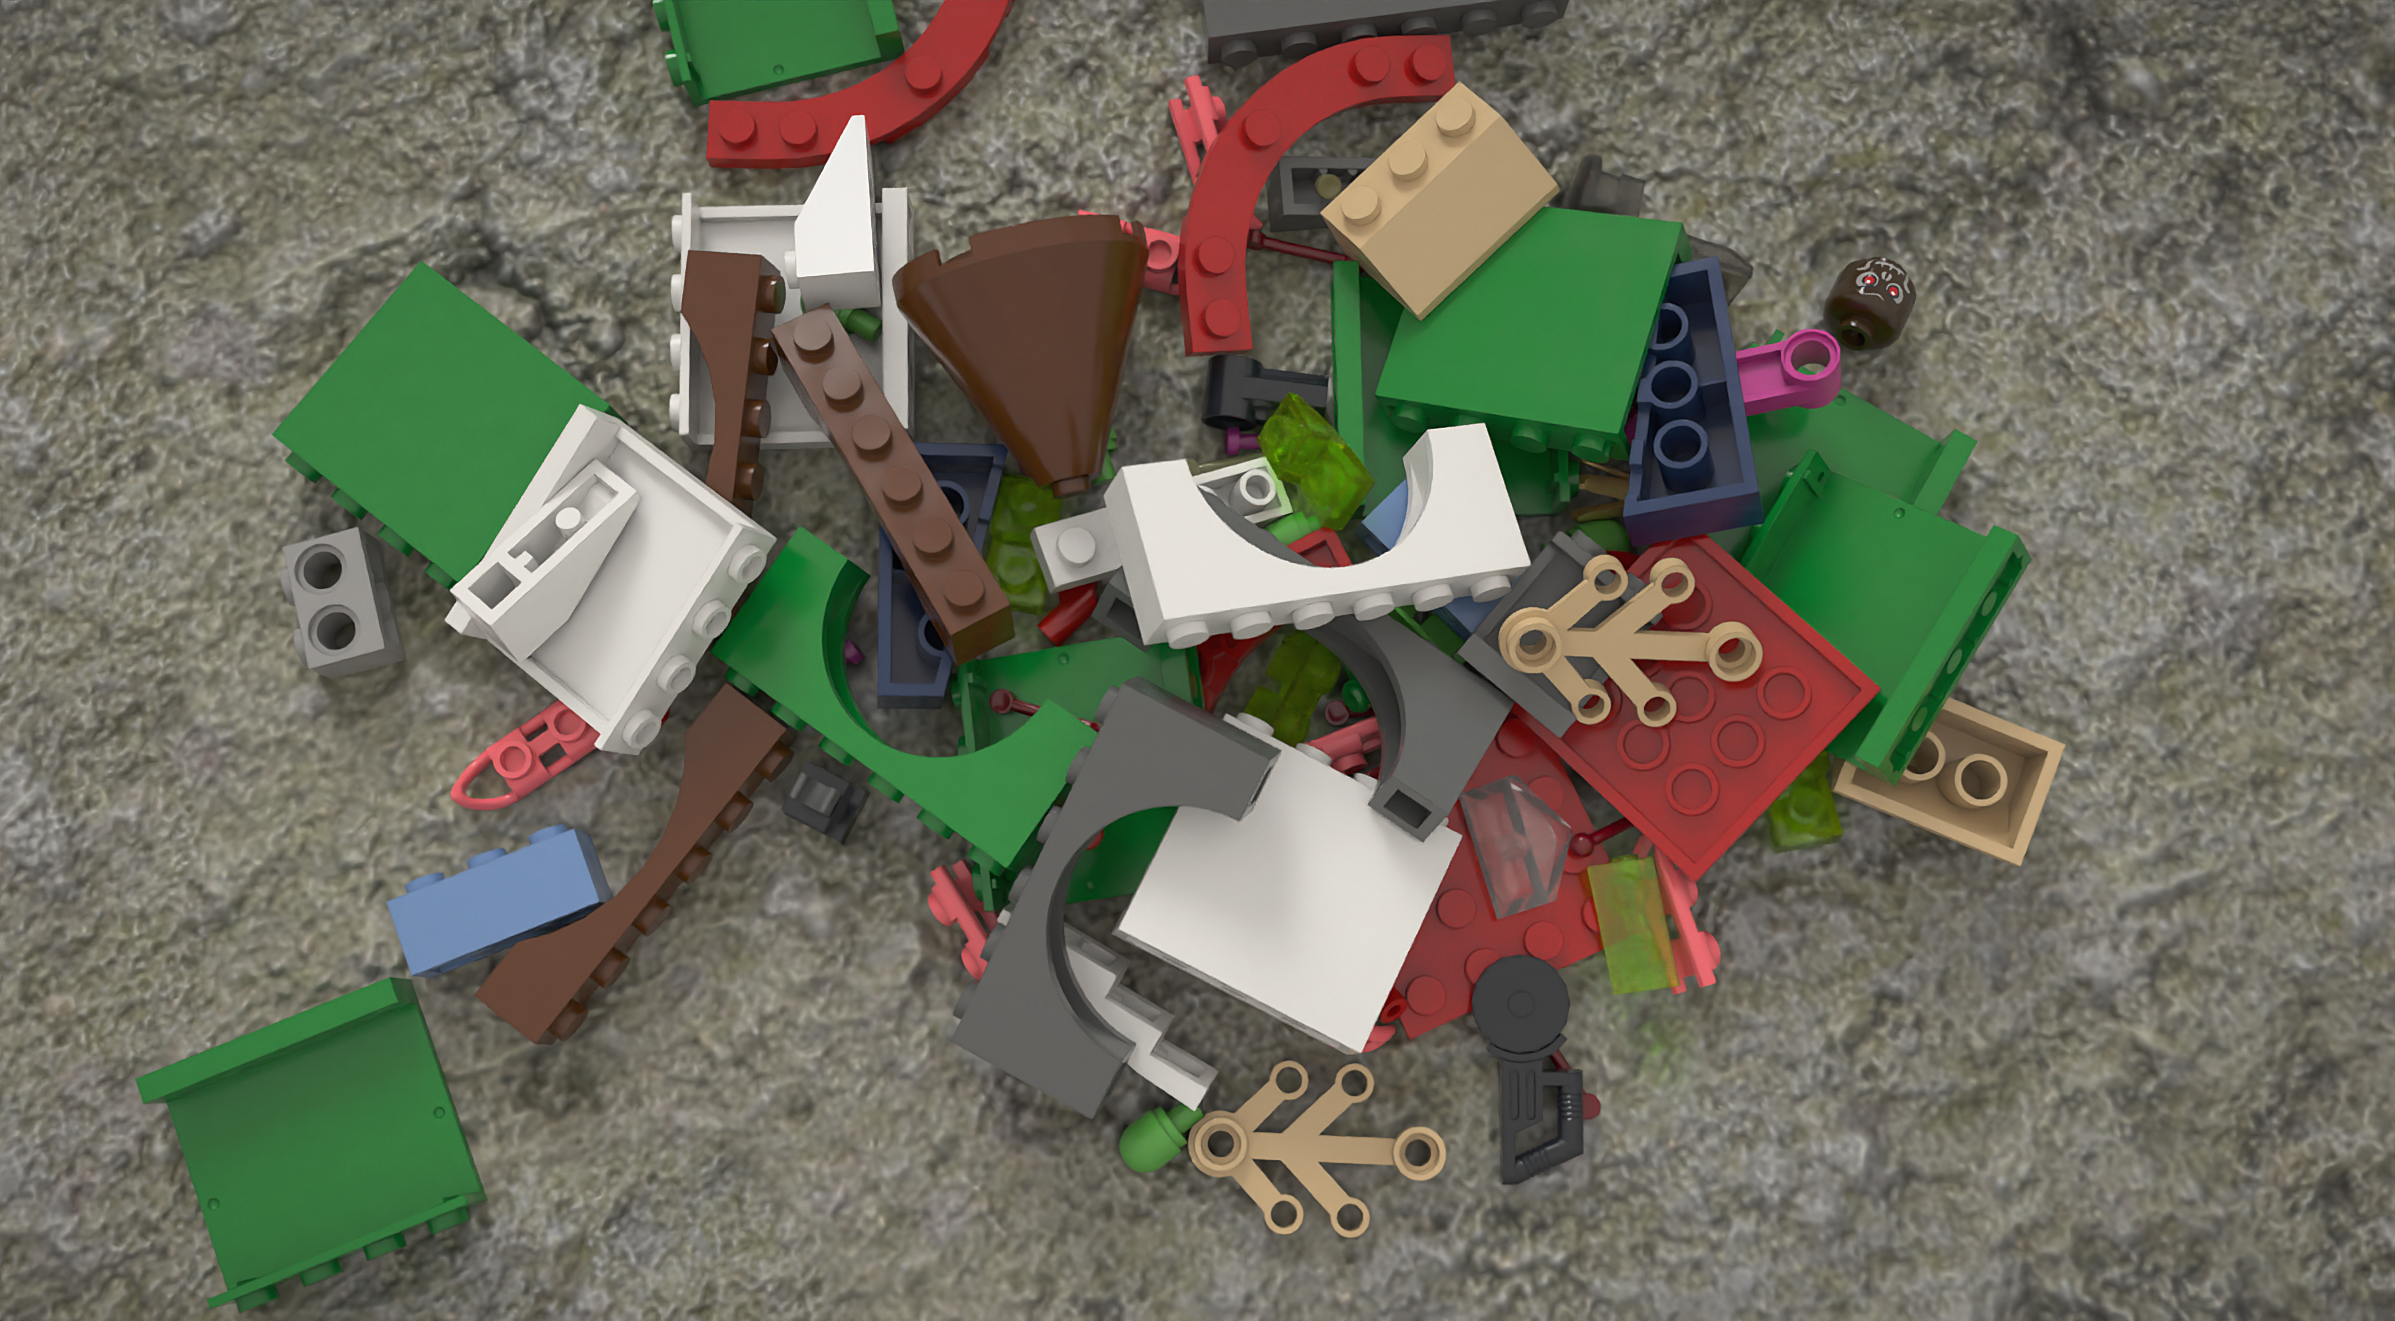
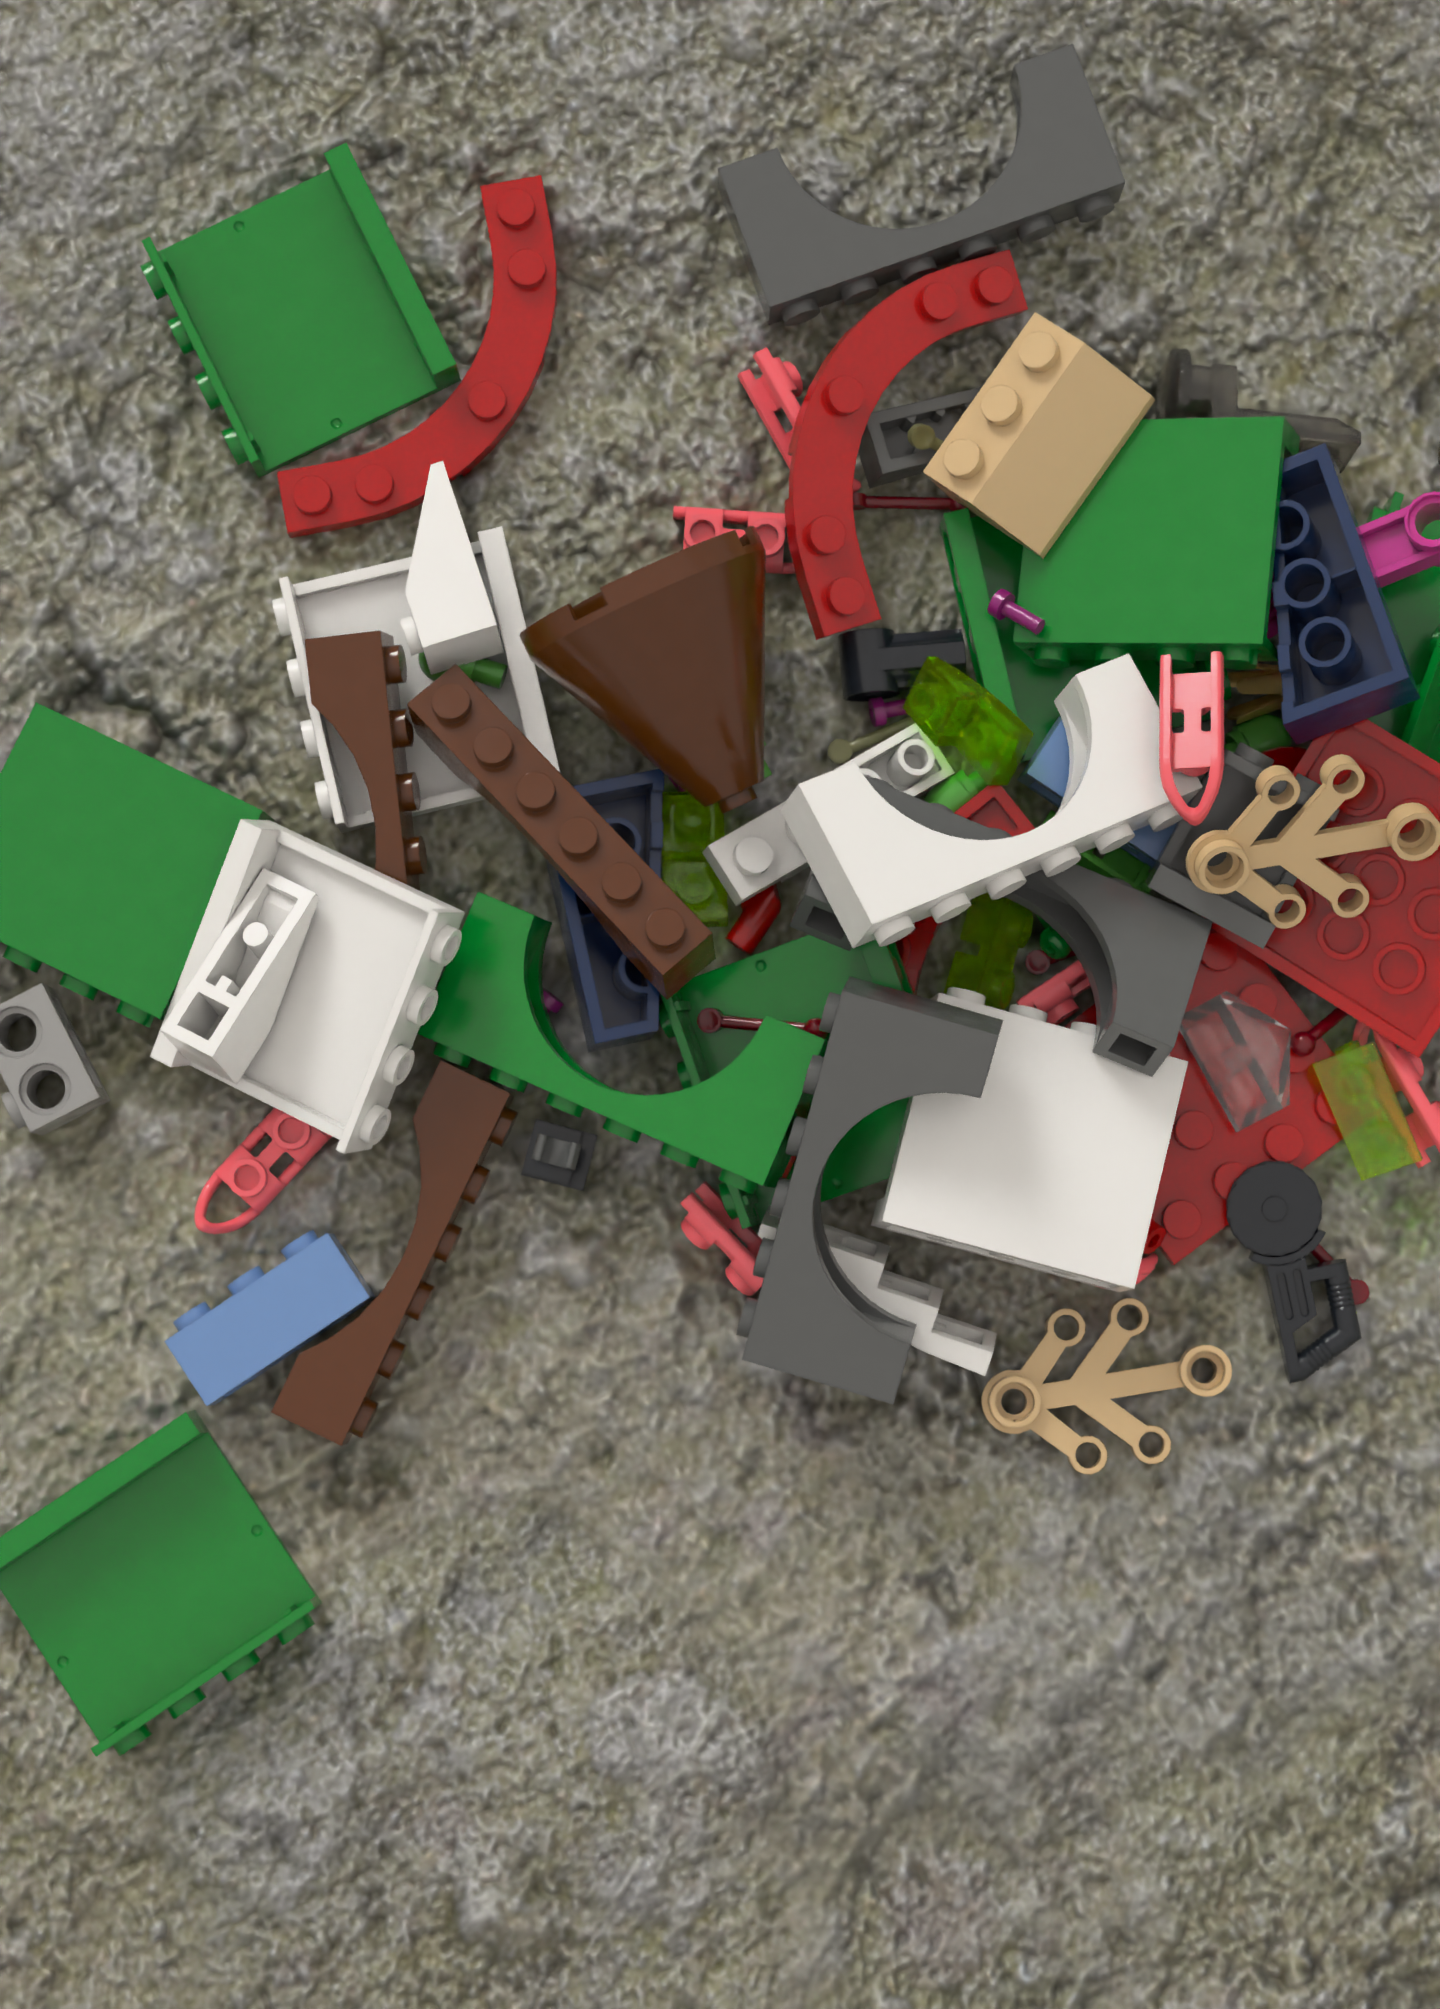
camera: 10 degrees left, 5 degrees up
bright green cylinder [1119,1102,1205,1173] -> none
none -> magenta piece [988,589,1045,634]
none -> coral piece [1159,651,1224,826]

